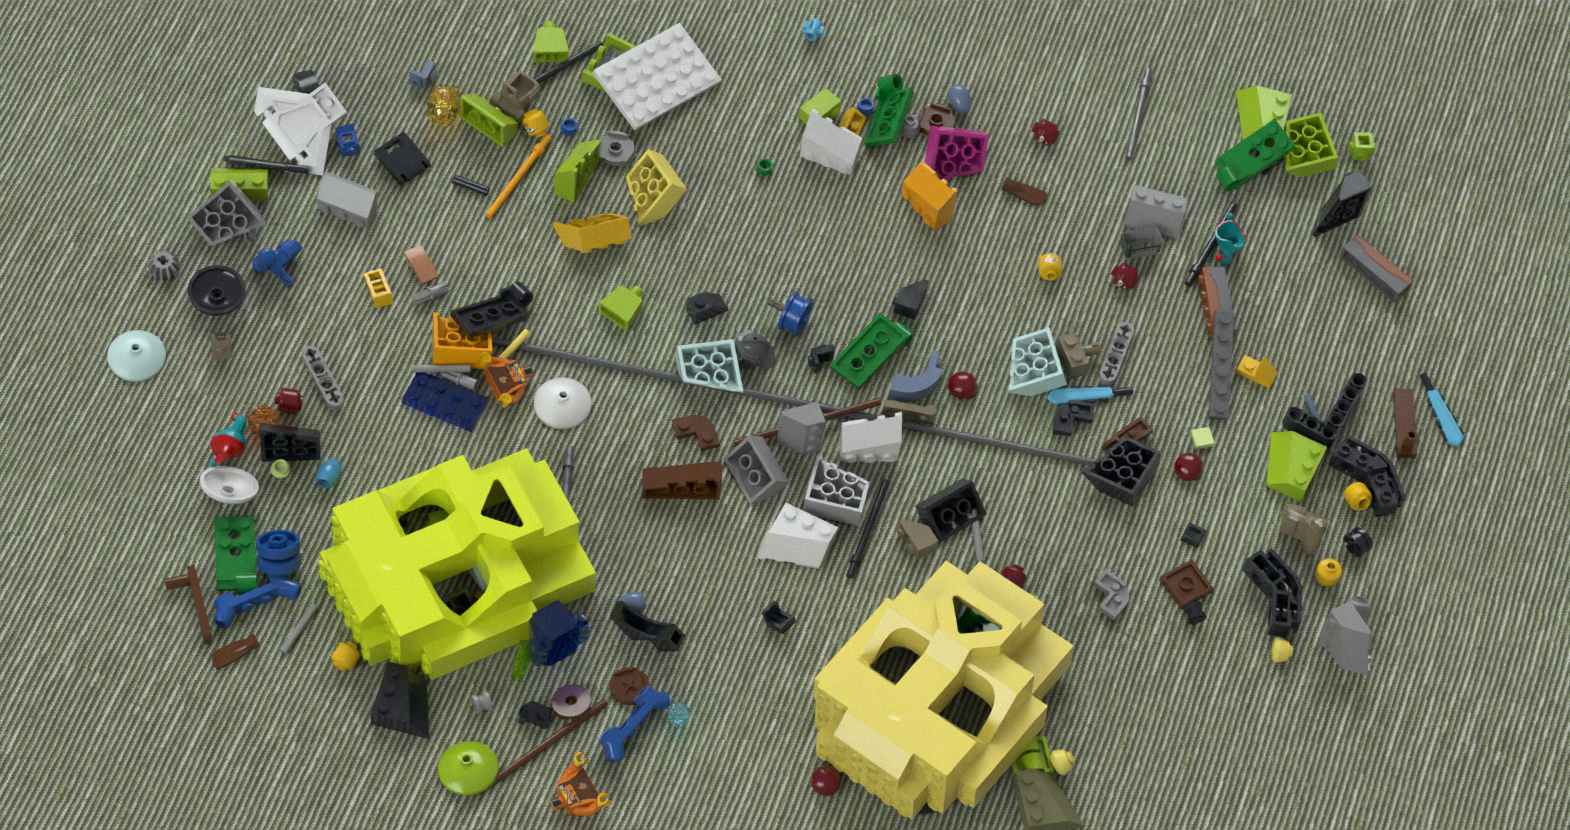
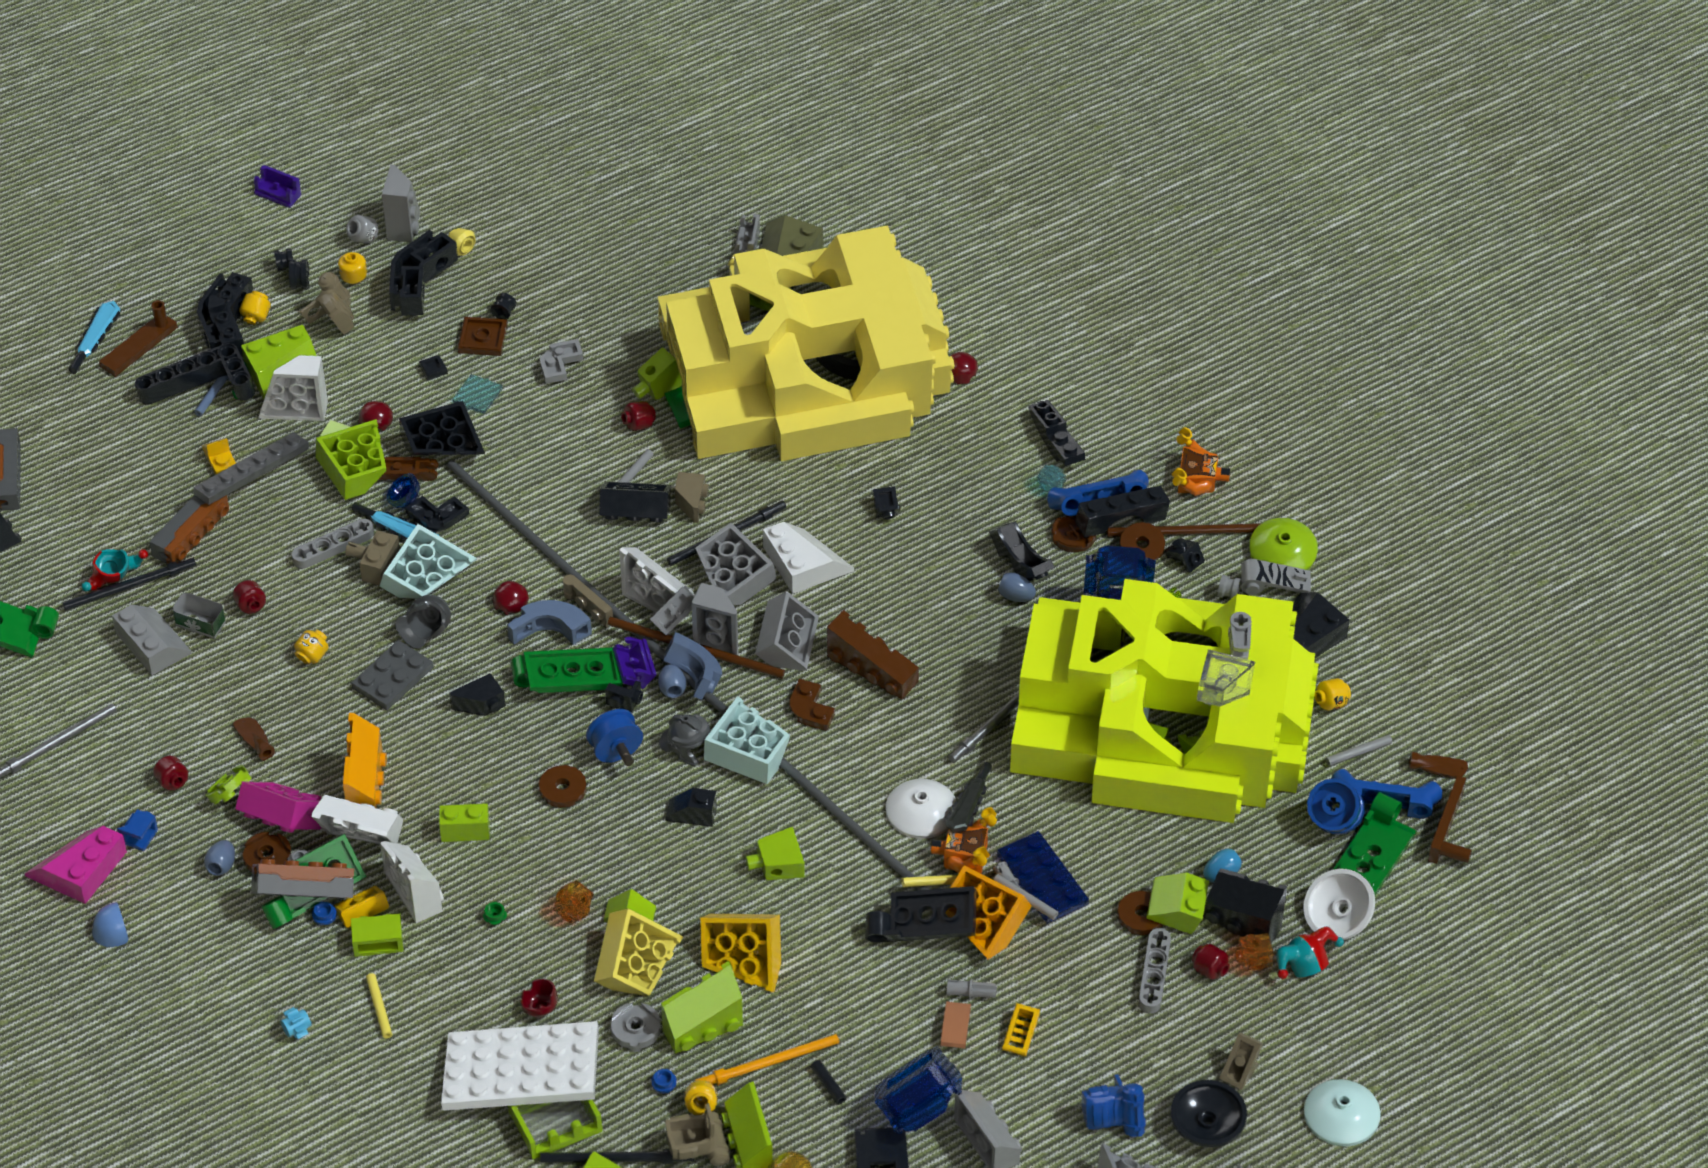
camera: 135 degrees left, 10 degrees down
none -> dark pink wedge [24,826,127,904]
none -> medium blue helmet [92,902,128,947]
none -> blue window [117,809,158,851]
none -> lime plate [205,765,252,805]
none -> piece [251,859,354,899]
none -> dark purple hinge [254,165,301,208]
none -> white wedge [259,355,328,421]
none -> black wheel [274,248,293,272]
none -> white wedge [311,795,403,844]
none -> lime wedge [316,419,386,500]
none -> dark grey plate [351,640,434,710]
none -> light yellow piece [366,973,392,1039]
none -> clear blue piece [386,473,420,508]
none -> dark grey helmet [395,594,451,649]
none -> lime piece [439,803,490,842]
none -> clear light blue piece [452,374,503,414]
none -> dark red hair [520,979,558,1018]
none -> reddish brown tile [539,765,587,808]
none -> clear orange brick [553,880,594,923]
none -> lime slope [604,889,656,923]
none -> dark purple hinge [613,637,657,689]
none -> light grey hinge [650,585,696,635]
none -> sand blue animal [658,664,686,698]
none -> sand blue arch [663,632,722,700]
none -> light grey hinge [734,214,760,254]
none -> clear blue piece [874,1045,963,1134]
none -> pearl dark grey sword [945,762,992,833]
none -> black slope [1028,400,1086,466]
none -> black arch [1075,485,1170,538]
none -> reddish brown tile [1117,891,1163,935]
none -> lime slope [1147,872,1209,934]
none -> clear slope [1197,649,1255,706]
none -> light grey piece [1228,611,1252,661]
none -> light grey door [1241,559,1311,595]

